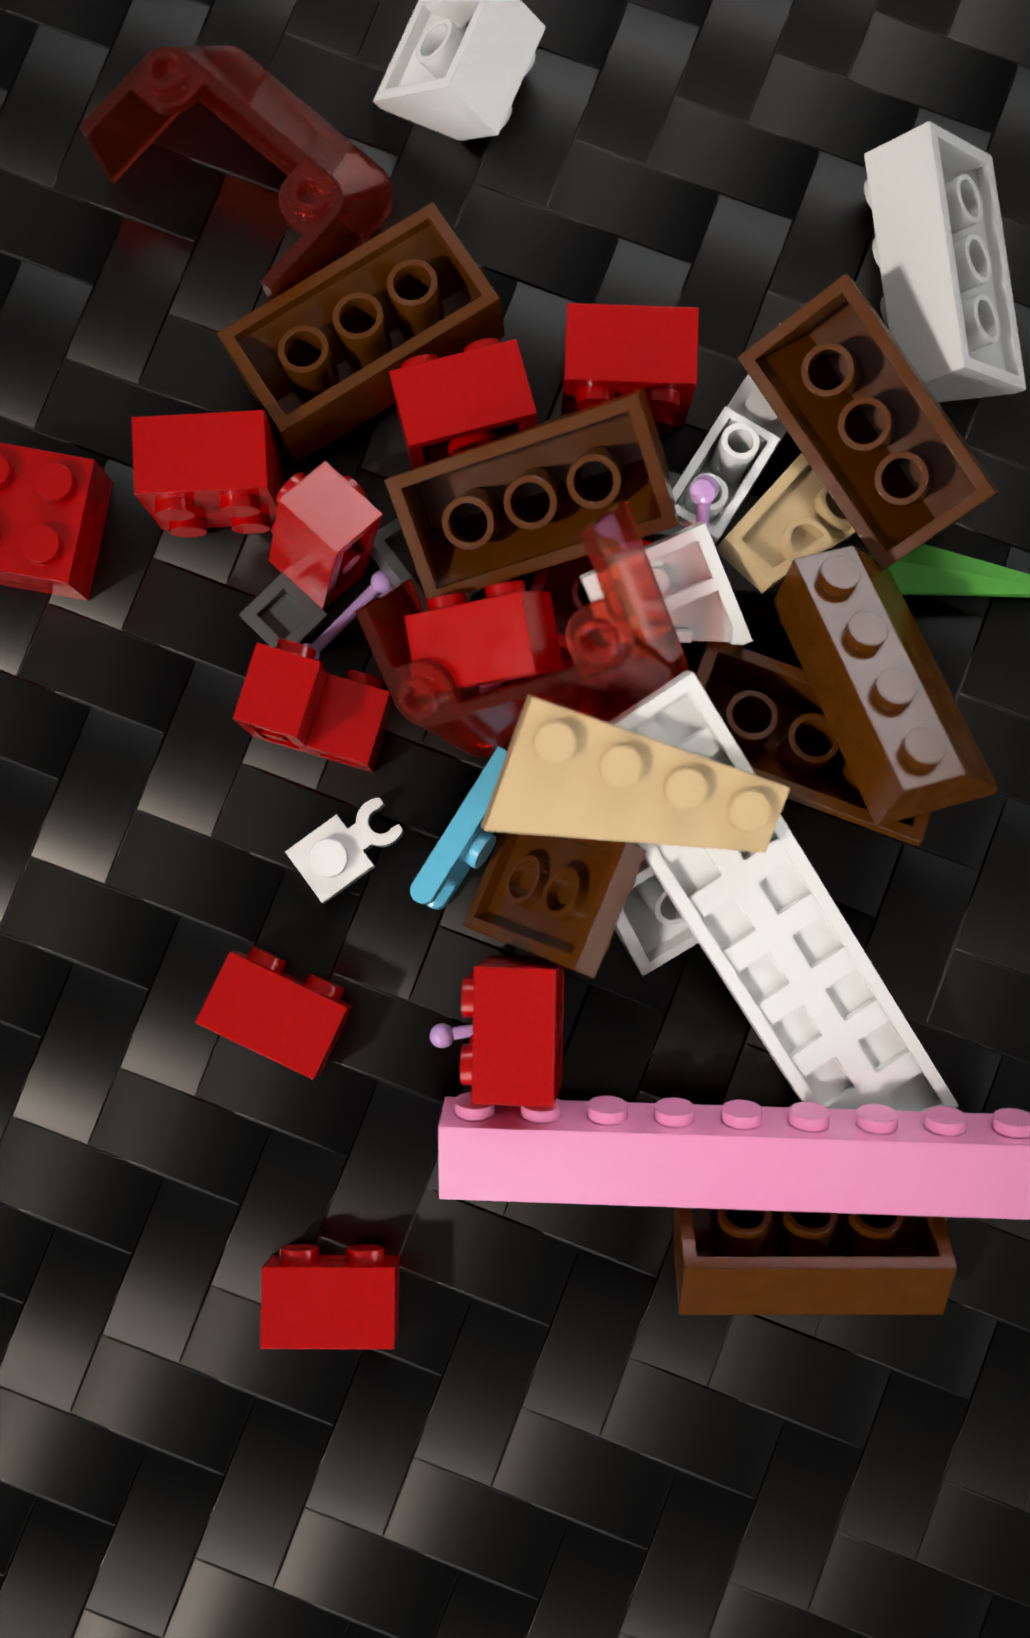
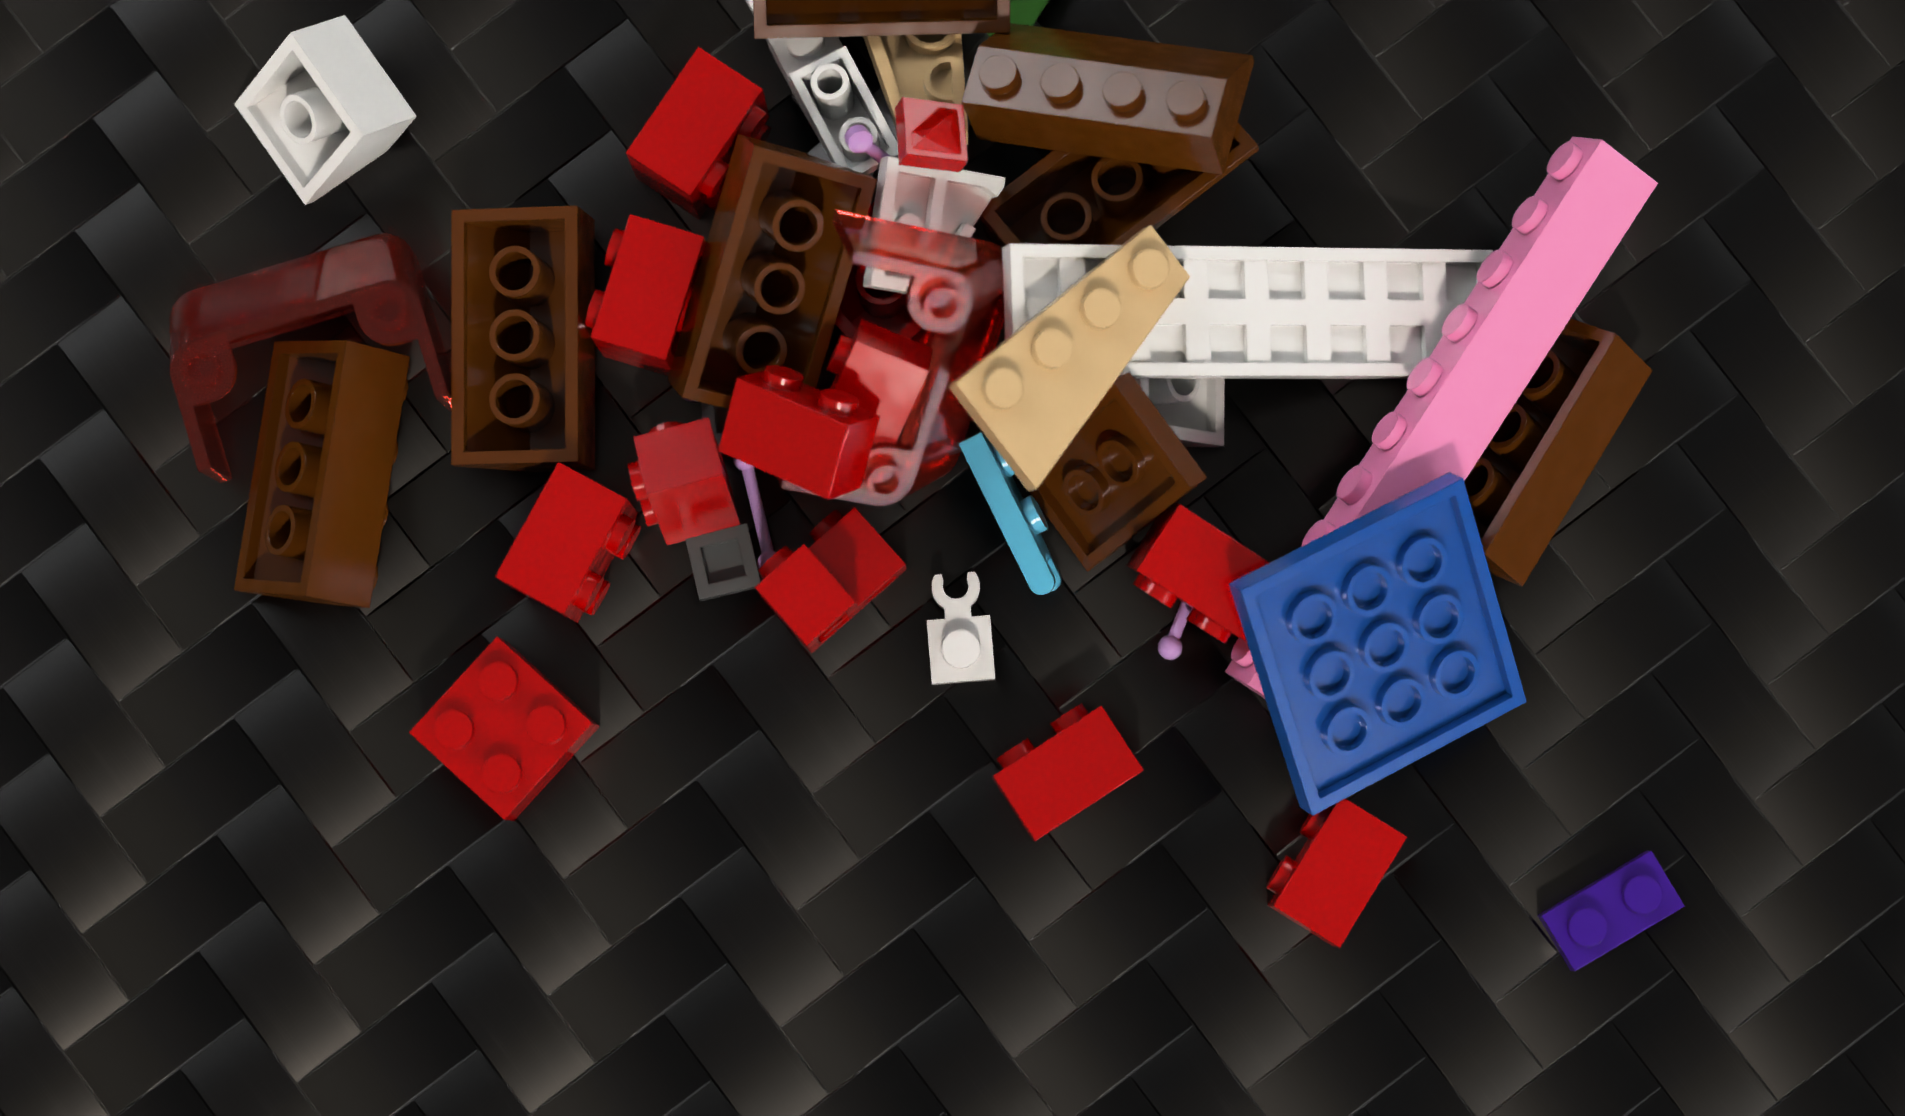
camera: 60 degrees left, 0 degrees up
none -> reddish brown slope [234,340,410,608]
none -> red brick [718,365,880,500]
none -> red tile [895,97,968,172]
none -> blue plate [1229,472,1527,816]
none -> dark purple plate [1538,851,1685,971]

